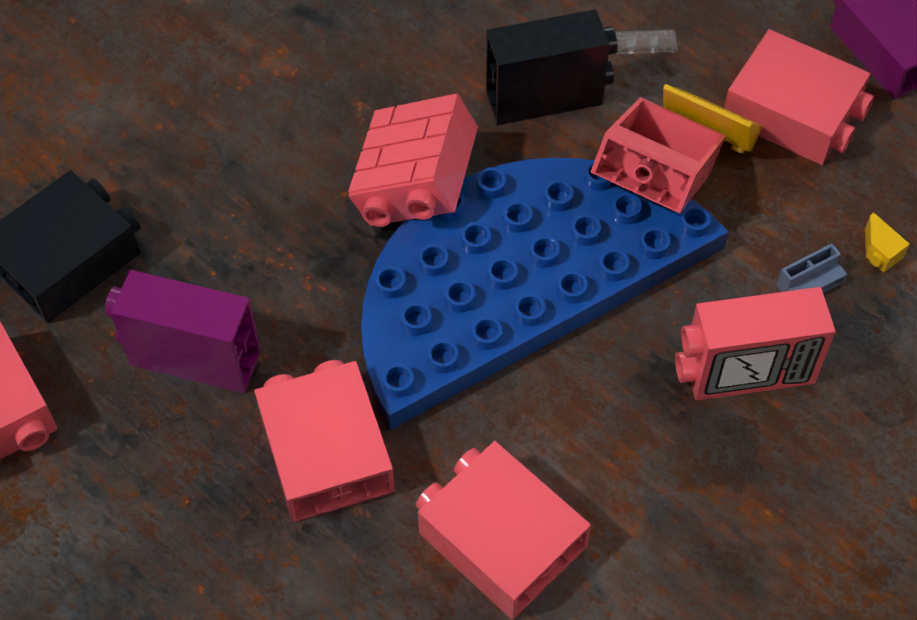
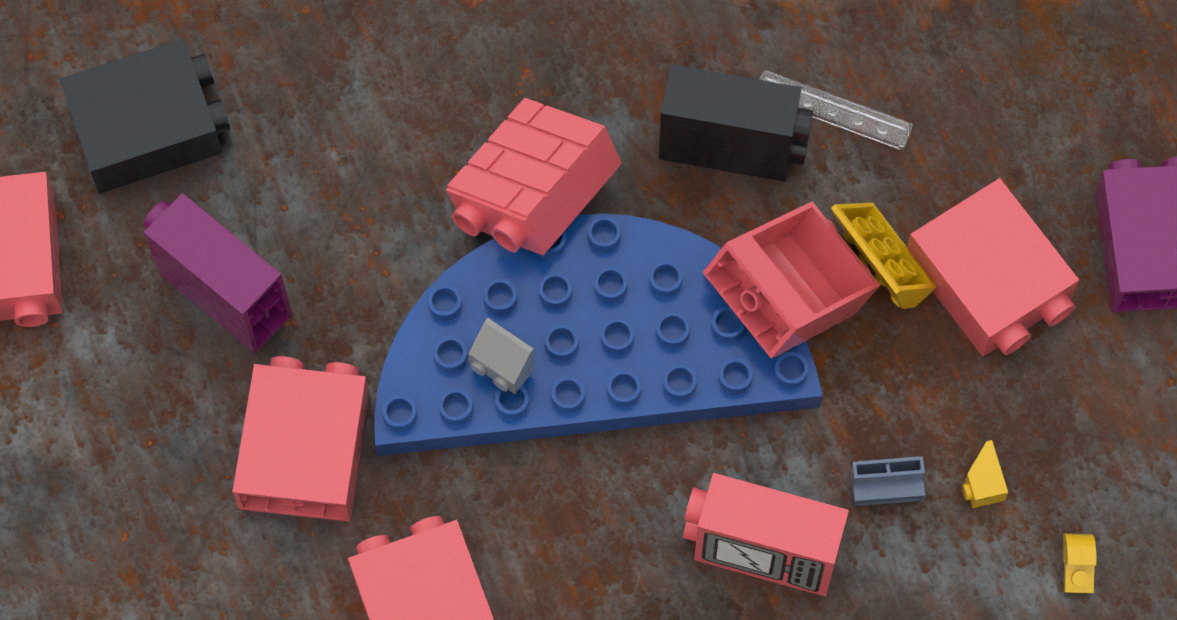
camera: 25 degrees right, 10 degrees up
none -> light grey slope [469,318,535,394]

